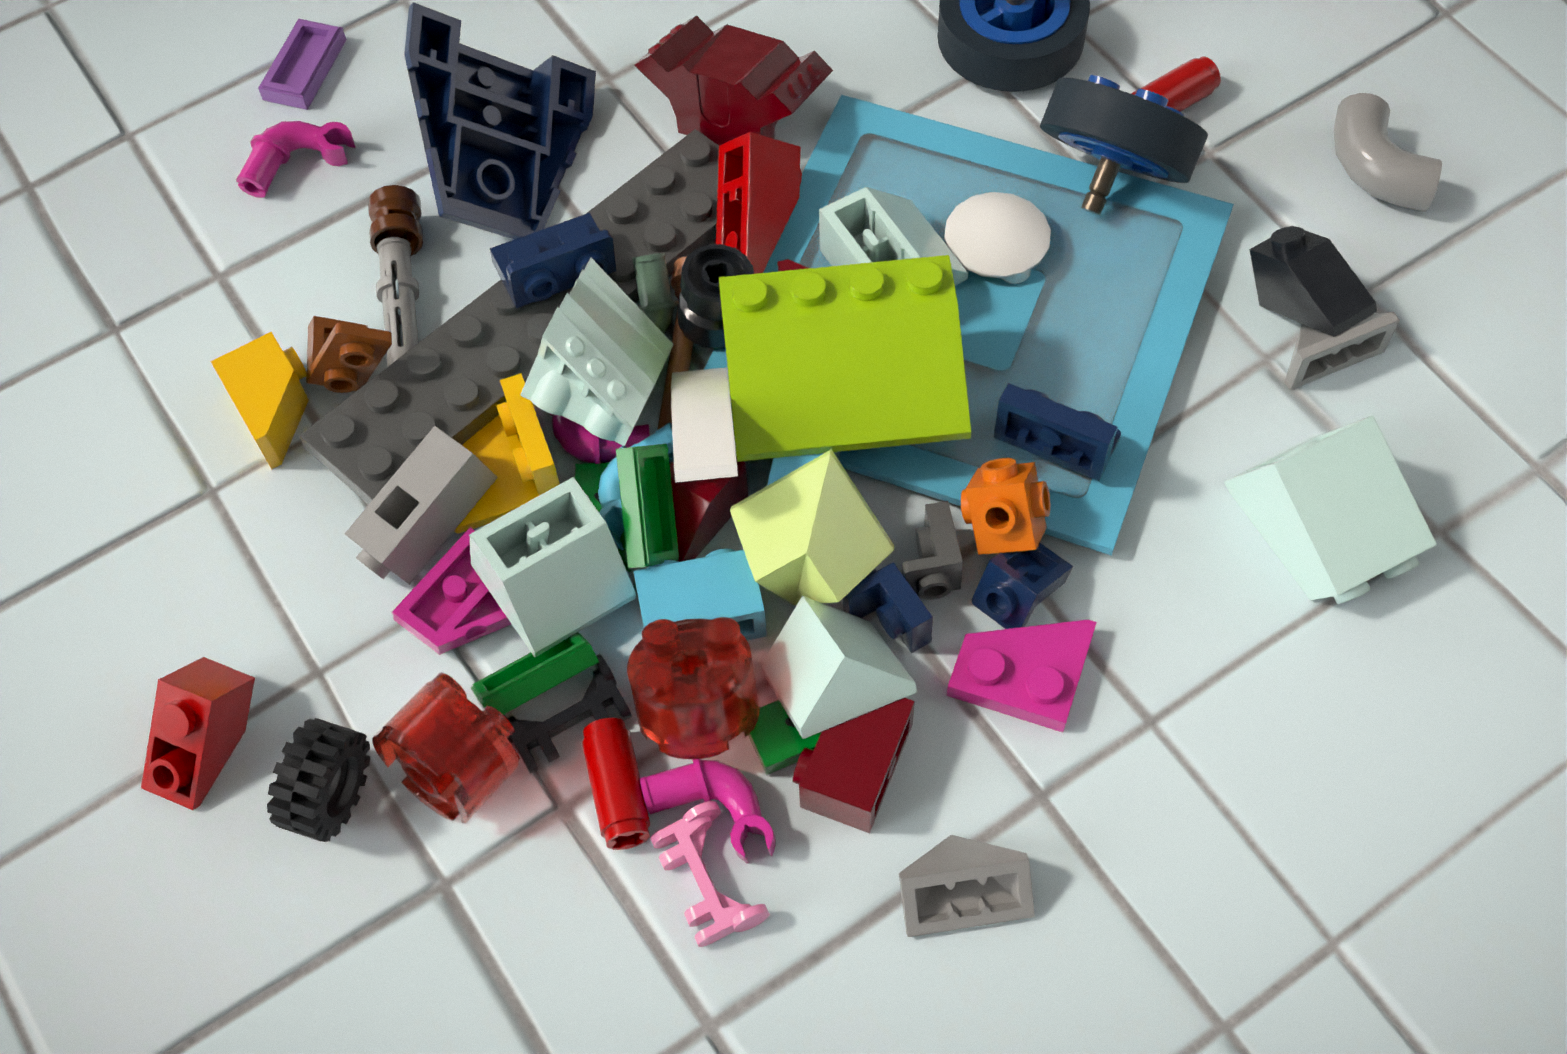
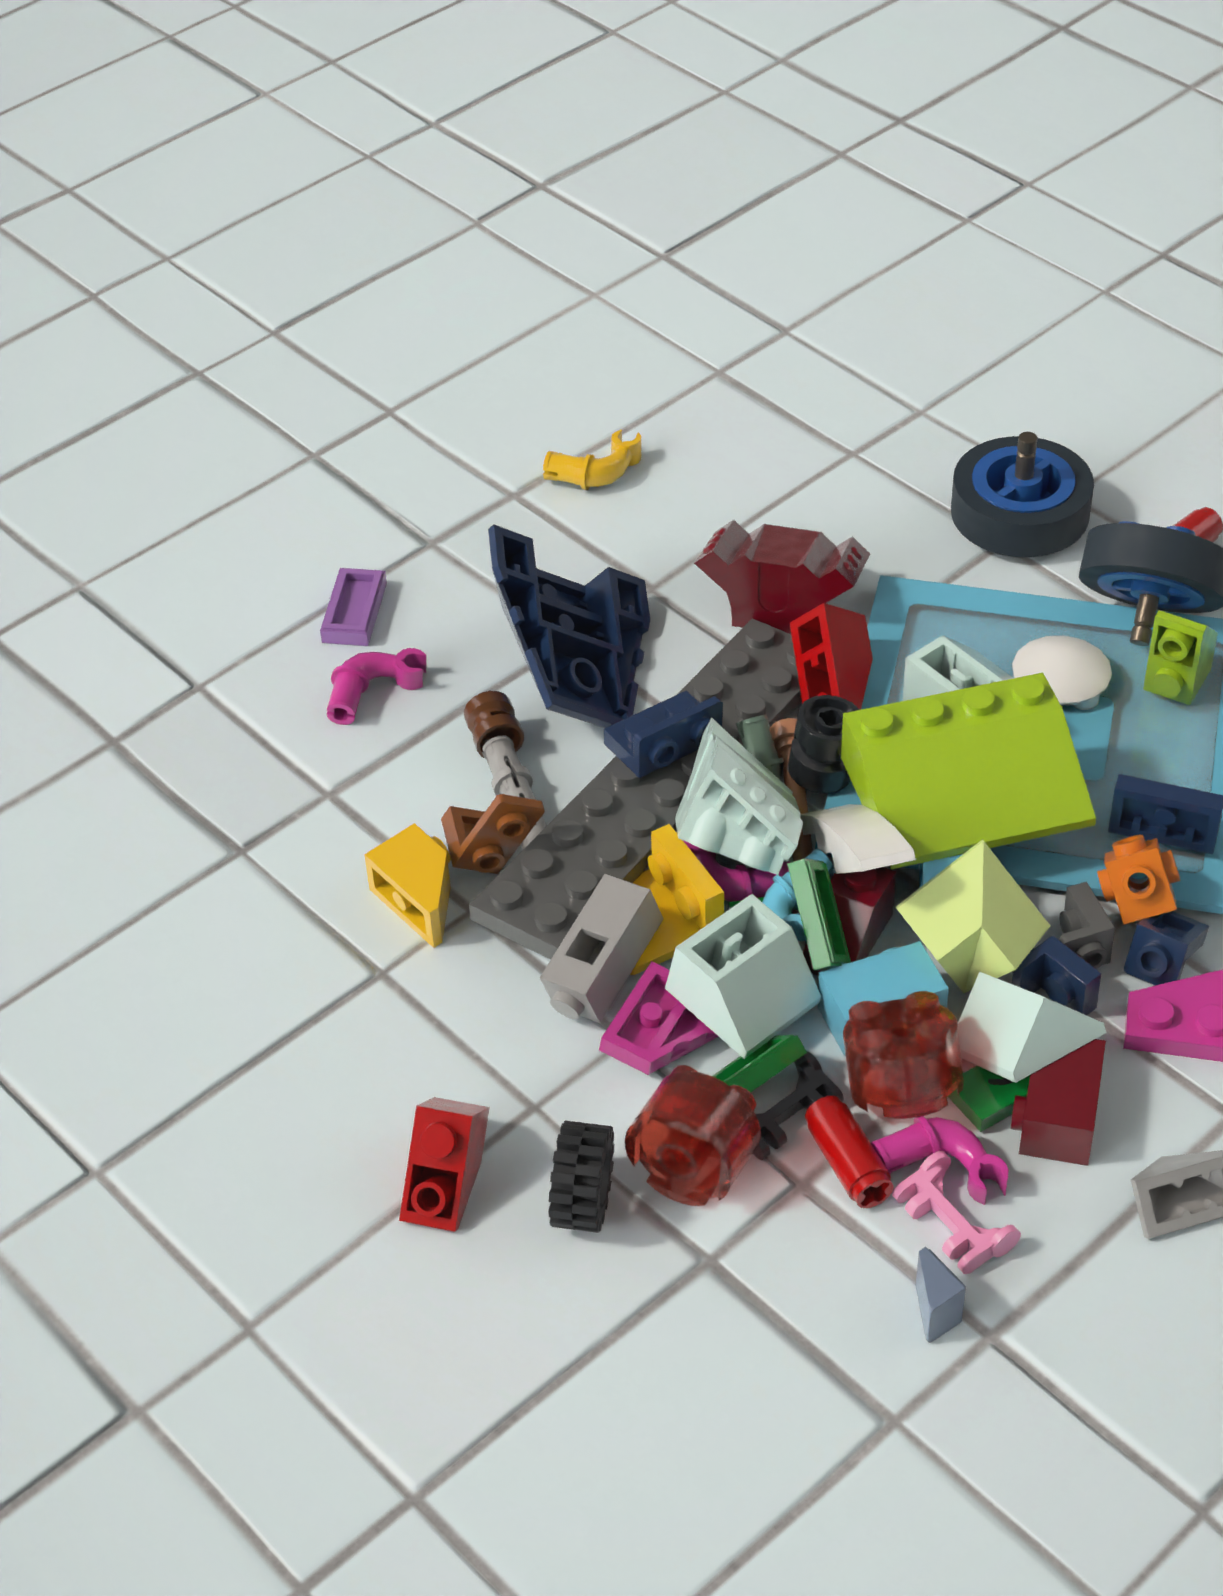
camera: 10 degrees left, 15 degrees down
none -> sand blue slope [916,1247,966,1343]
none -> lime slope [1143,610,1218,705]

